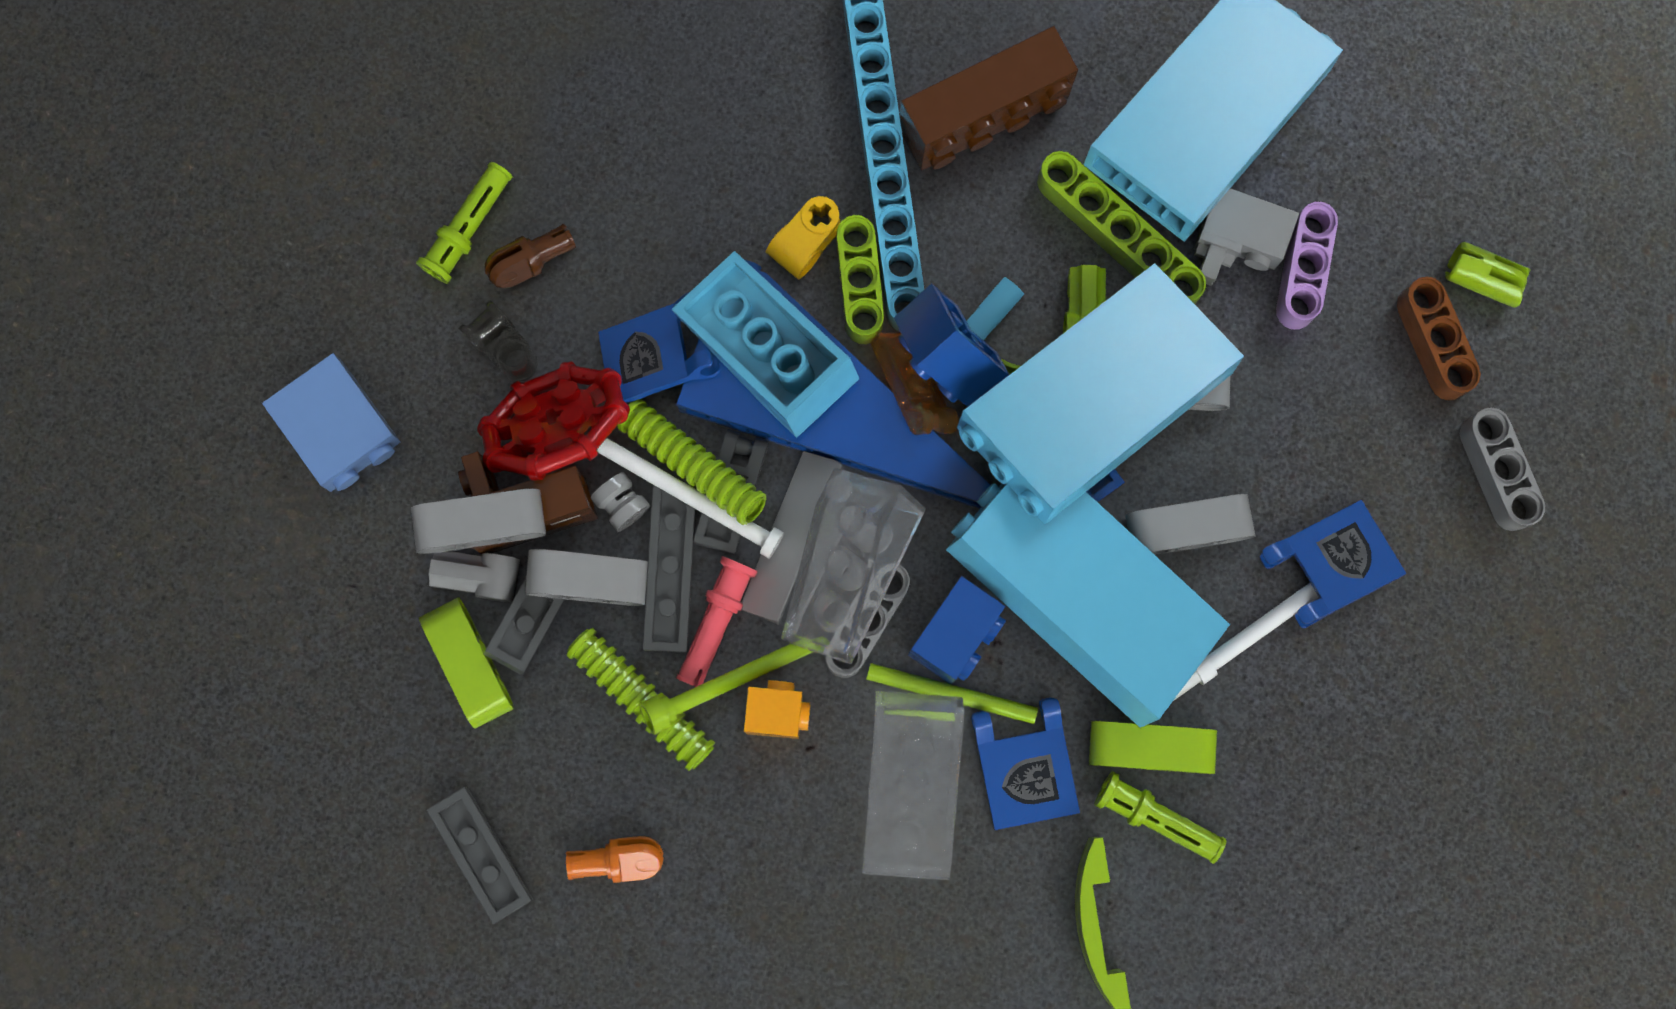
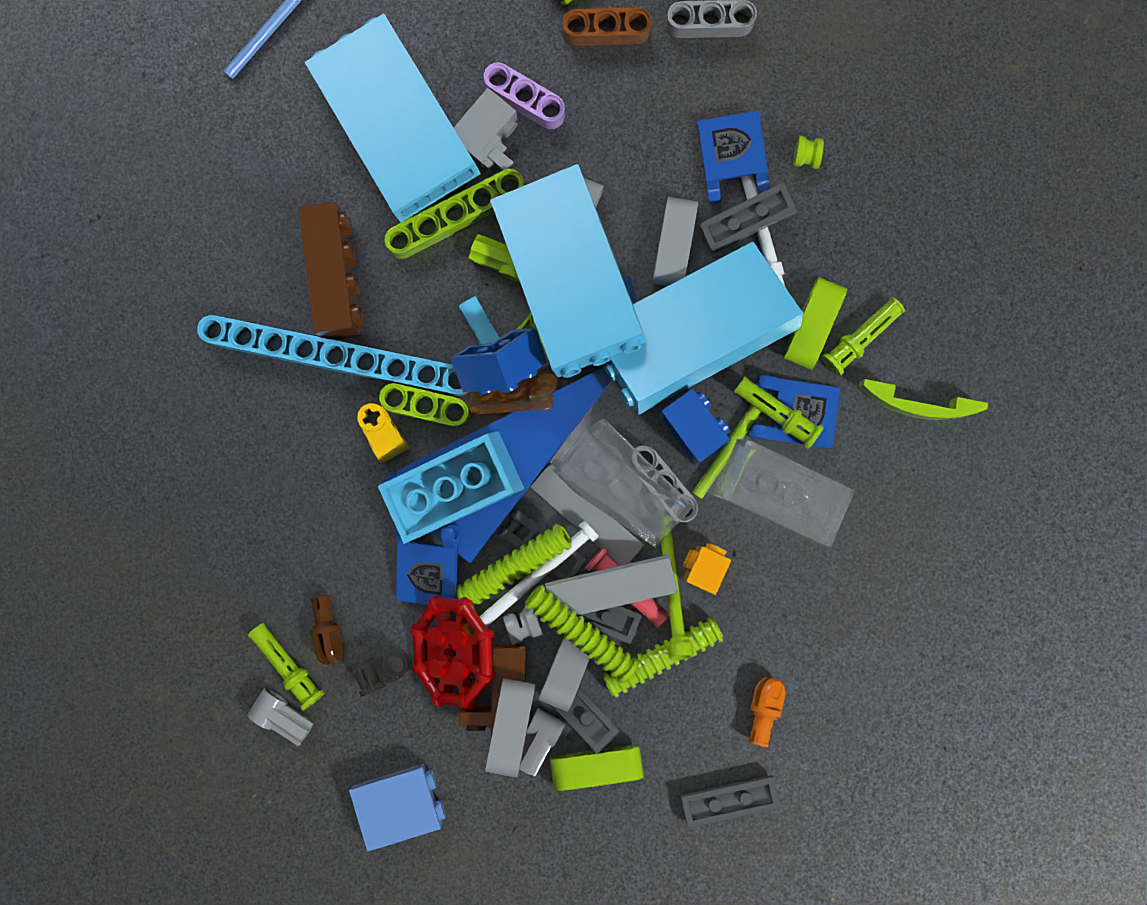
camera: 70 degrees left, 5 degrees up
none -> light grey piece [247,688,315,746]
none -> lime piece [525,585,638,683]
none -> light grey slope [545,555,677,616]
none -> dark grey plate [700,182,798,253]
none -> lime pin [734,376,824,450]
none -> lime wheel [793,135,824,169]

